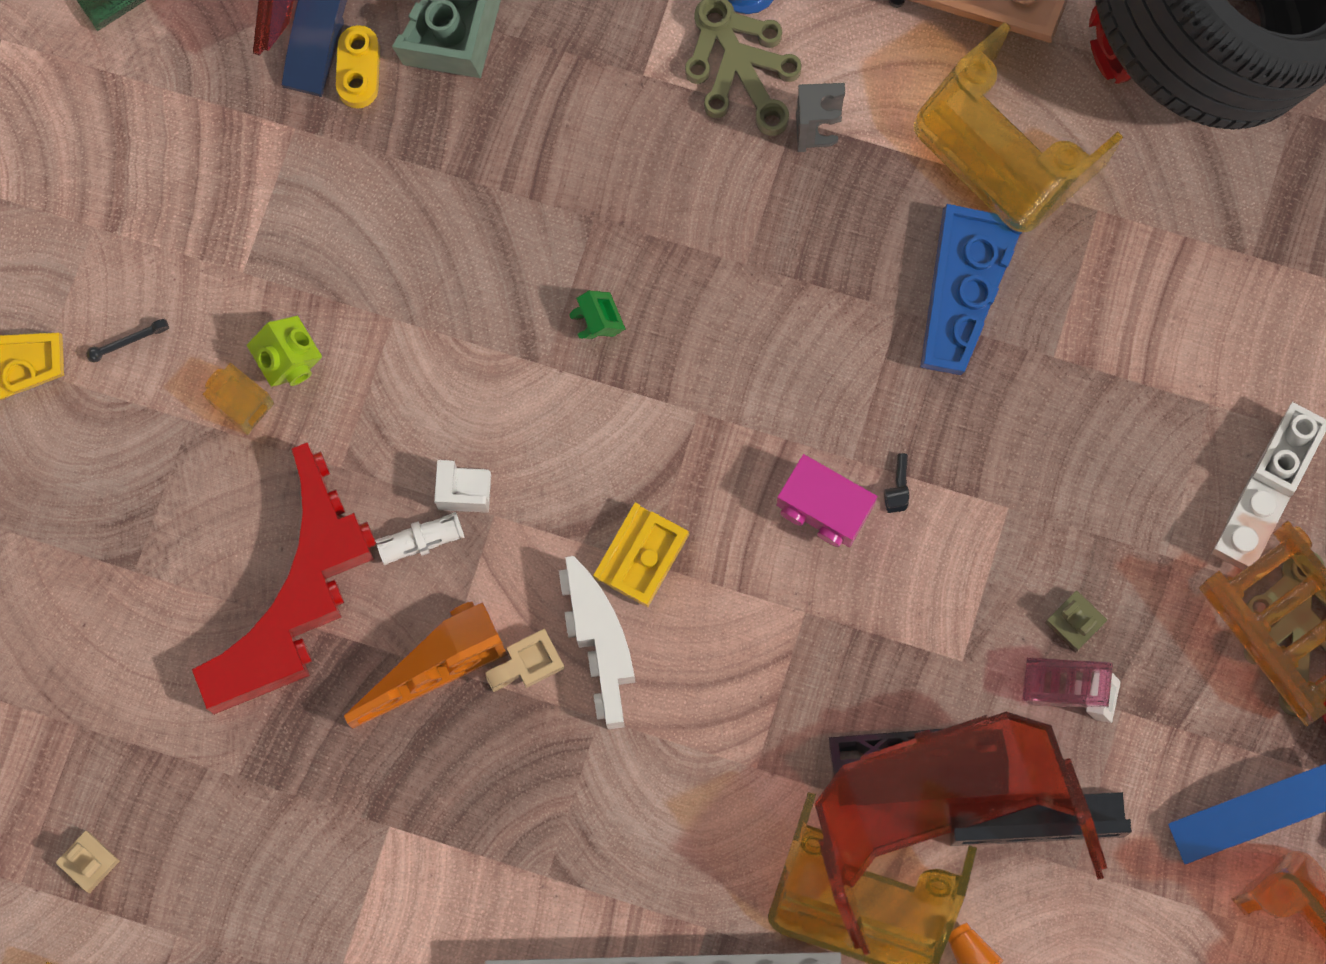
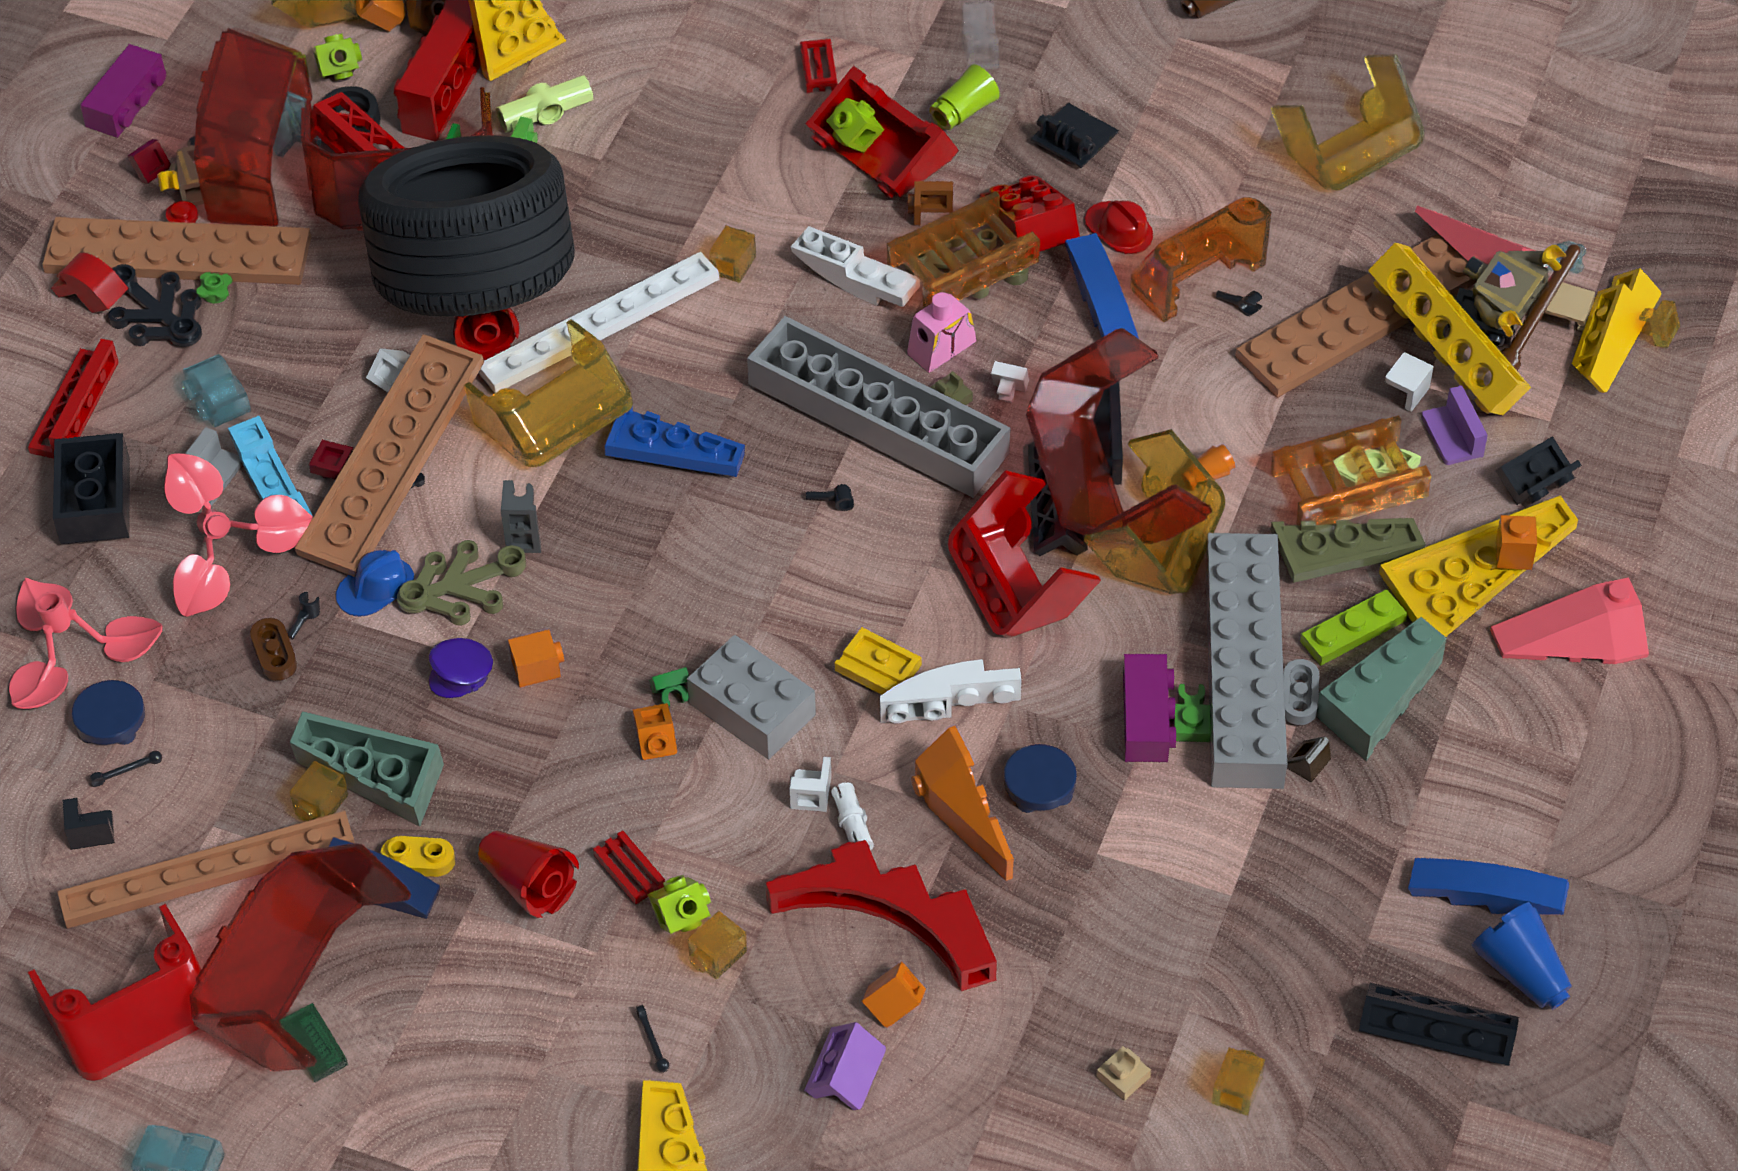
camera: 90 degrees left, 25 degrees down
tan plate [485,628,564,692] -> none
dark pink brick [776,454,878,548] -> none
clear pink slope [1022,658,1113,707] -> none
none -> dark purple piece [429,638,493,698]
none -> white plate [478,251,719,394]
none -> red cone [478,831,579,918]
none -> orange brick [508,629,565,688]
none -> red tile [593,830,665,905]
none -> orange bracket [633,703,677,760]
none -> light grey brick [687,635,816,760]
none -> clear yellow brick [709,225,756,283]
none -> light grey brick [747,316,1010,498]
none -> medium lavender panel [805,1022,886,1110]
none -> orange panel [862,961,926,1028]
none -> bright pink torso [907,292,976,373]
none -> red windscreen [948,470,1101,637]
none -> dark blue tile [1004,744,1077,813]
none -> magenta brick [1123,654,1176,762]
none -> bright green plate [1174,684,1211,742]

